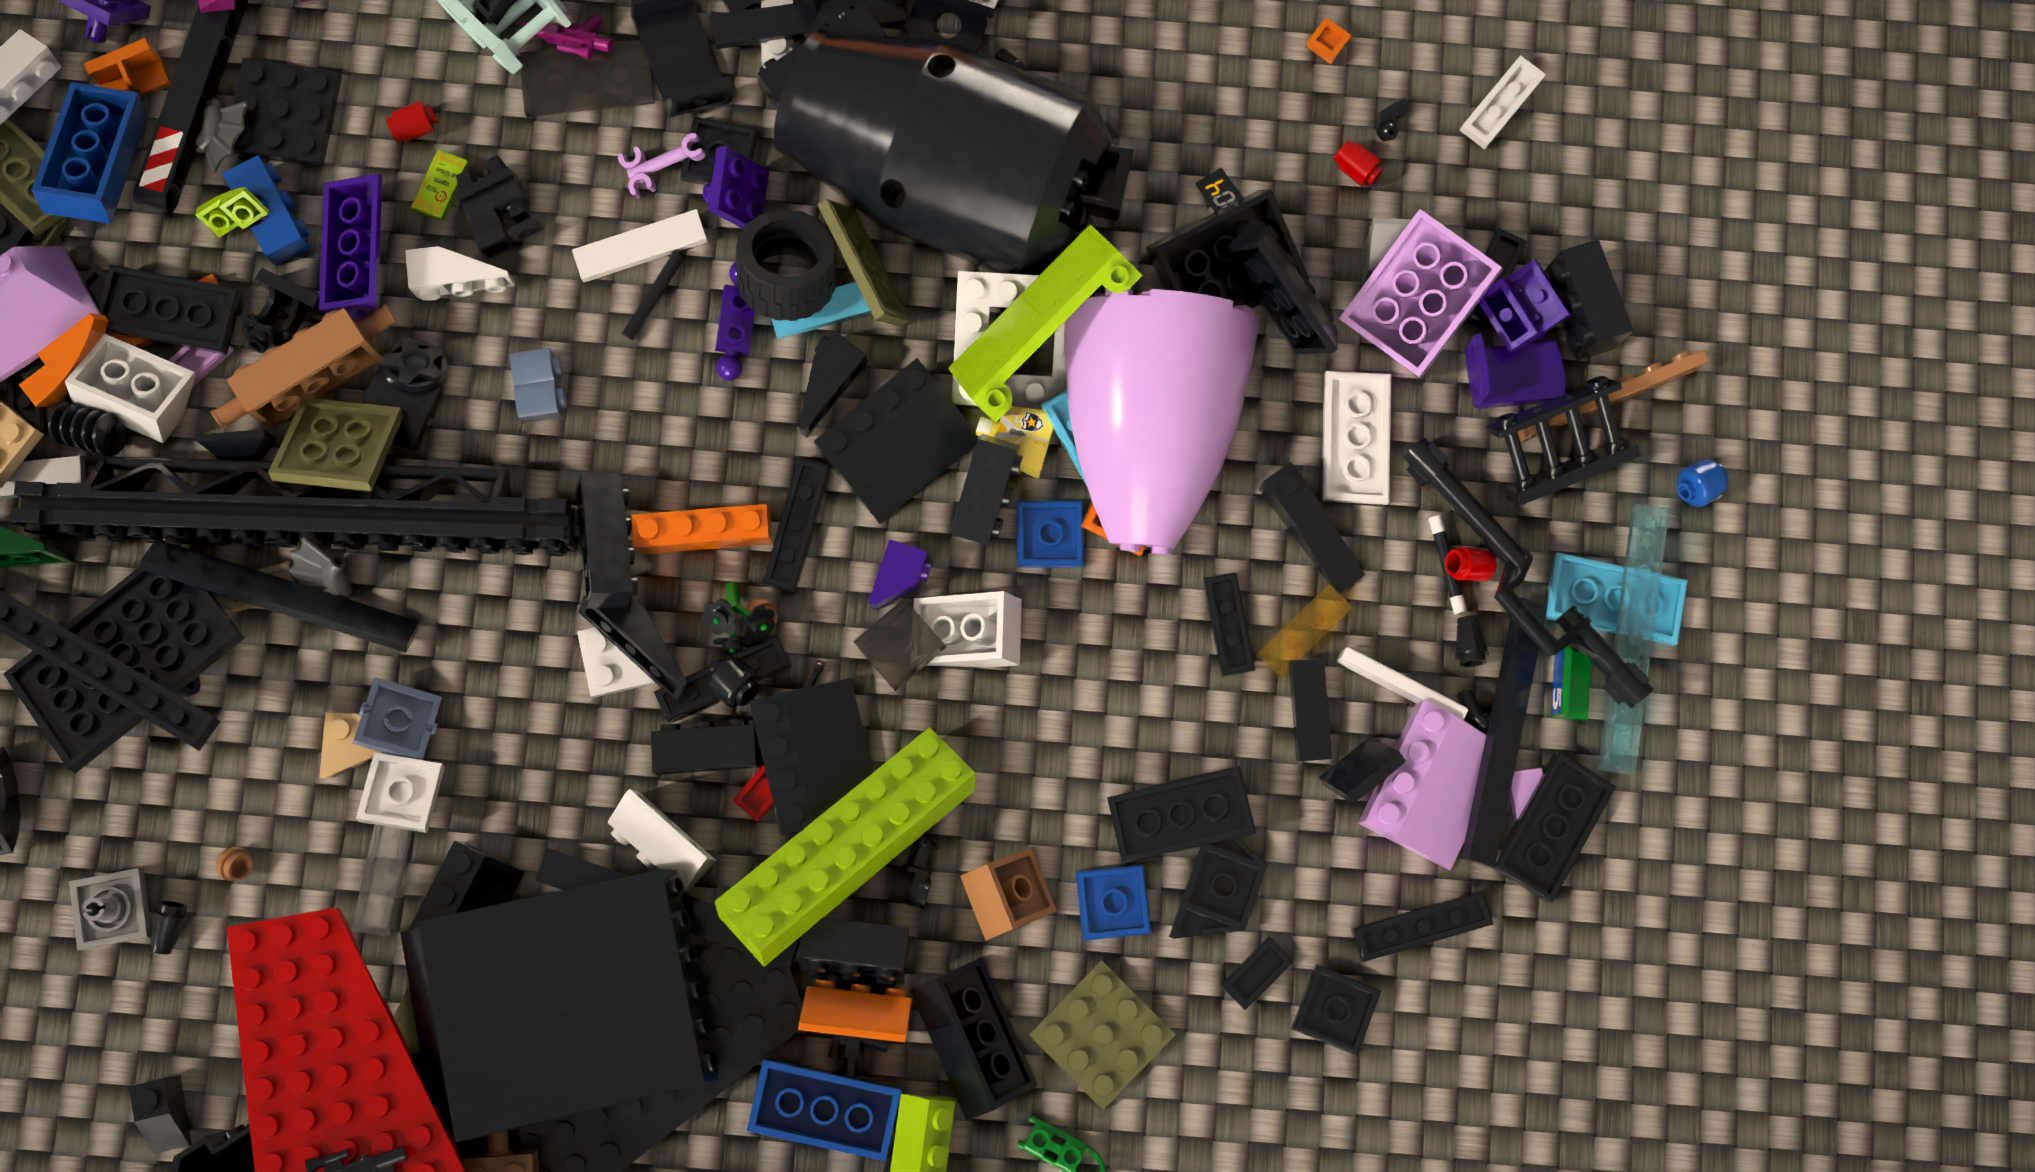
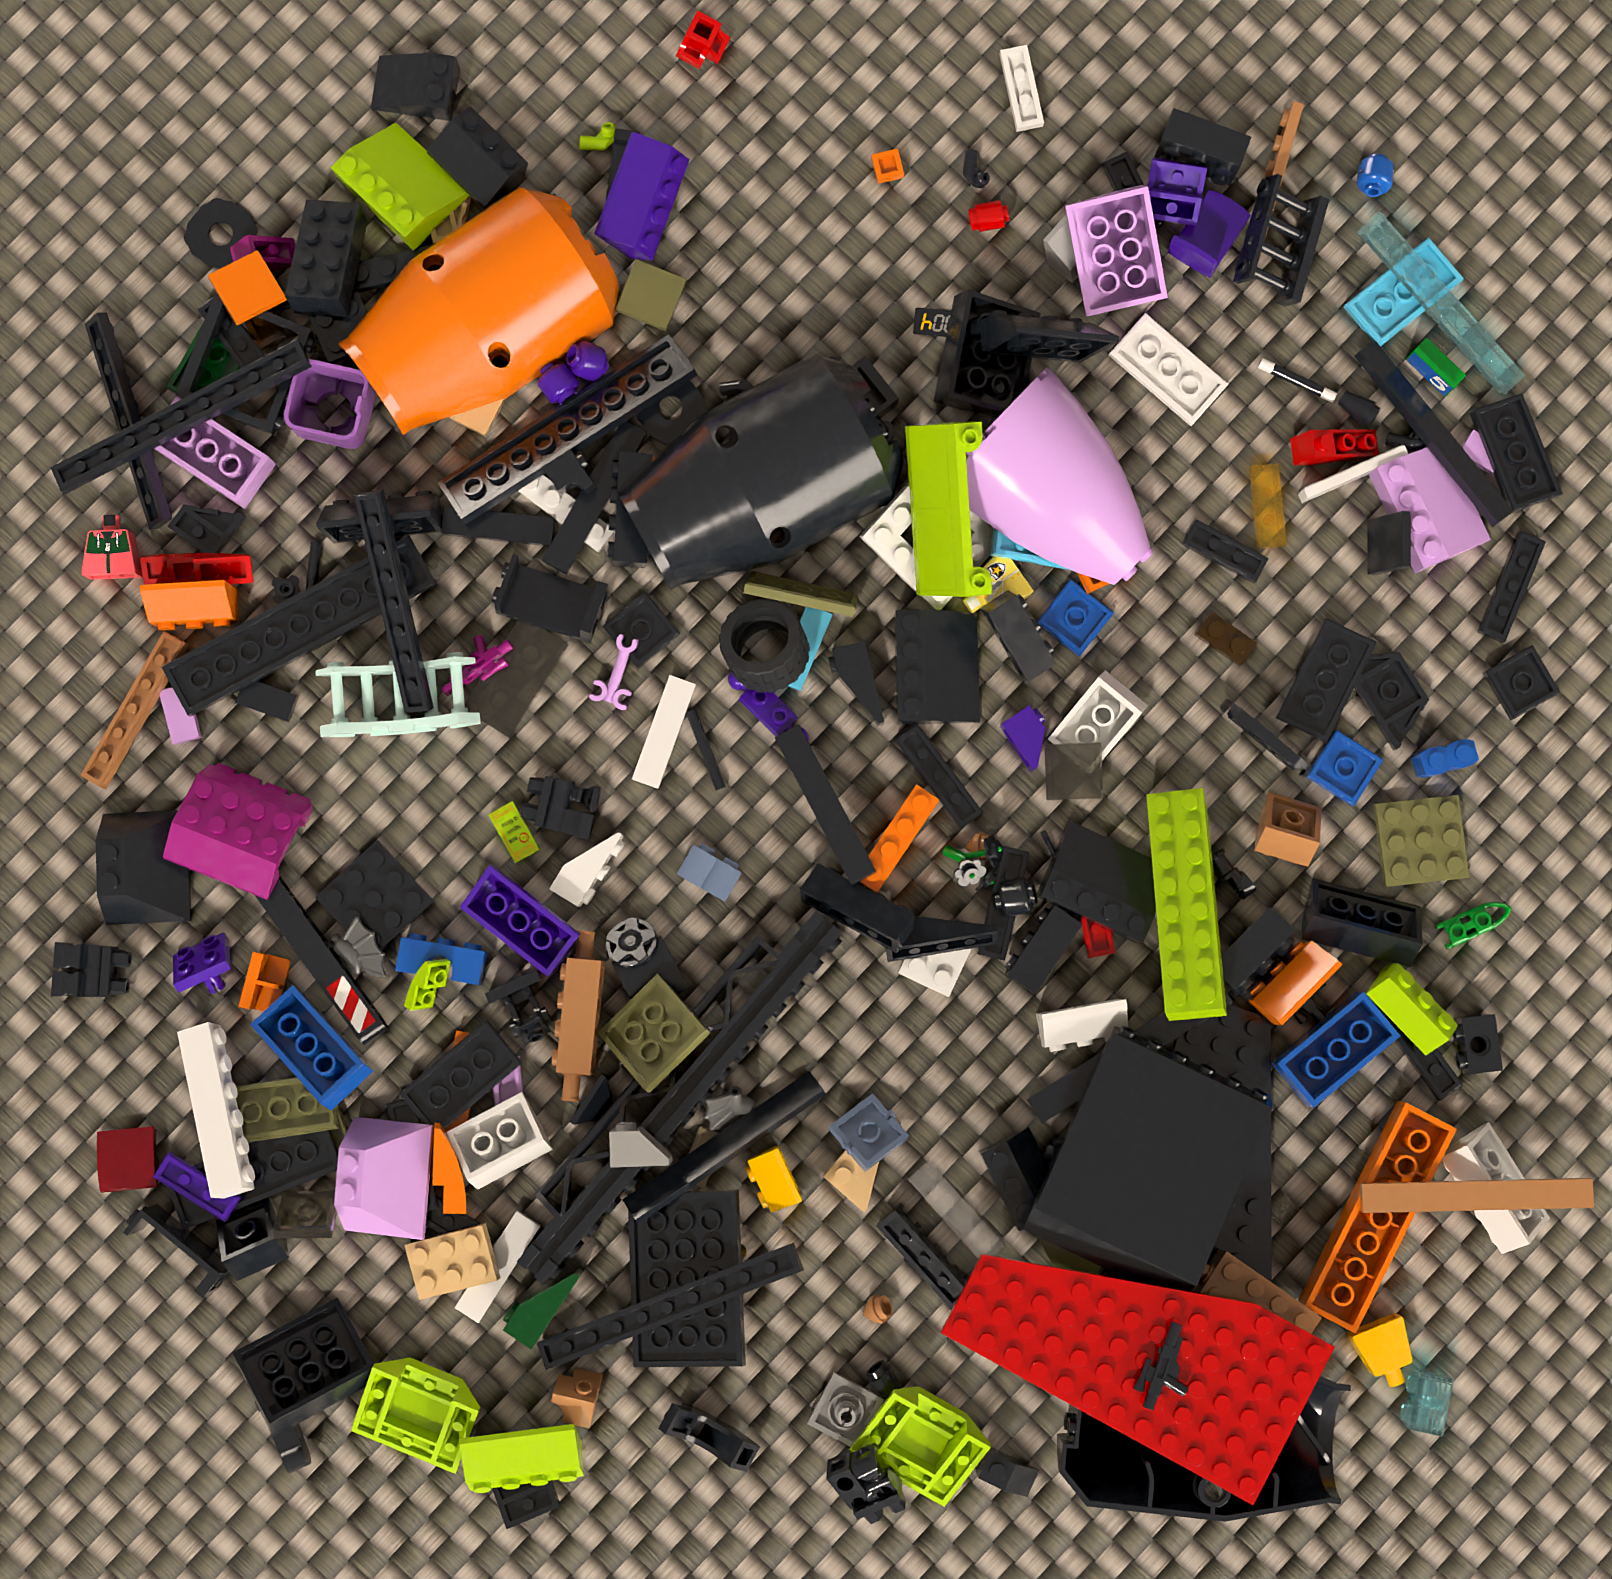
camera: 50 degrees left, 5 degrees up
black piece [48,402,128,456] -> none
white plate [356,752,445,833] -> none
red brick [385,100,438,143] -> none
dark purple plate [703,146,769,229] -> none
black tile [1220,937,1294,1010] -> none
black slope [1259,462,1365,595] -> none
black tile [1288,658,1332,762] -> none
black piece [1403,438,1654,709] -> none
red brick [1445,547,1496,582] -> none
none -> light grey slope [609,1122,672,1167]
none -> yellow slope [745,1144,802,1213]
none -> black tile [775,725,877,885]
none -> black hips [826,1442,906,1524]
none -> lime slope [849,1386,991,1507]
none -> black hinge [876,1203,966,1310]
none -> dark brown plate [1195,611,1257,667]
none -> black tile [1220,699,1313,778]
none -> red slope [1290,429,1379,465]
none -> blue brick [1411,739,1479,778]

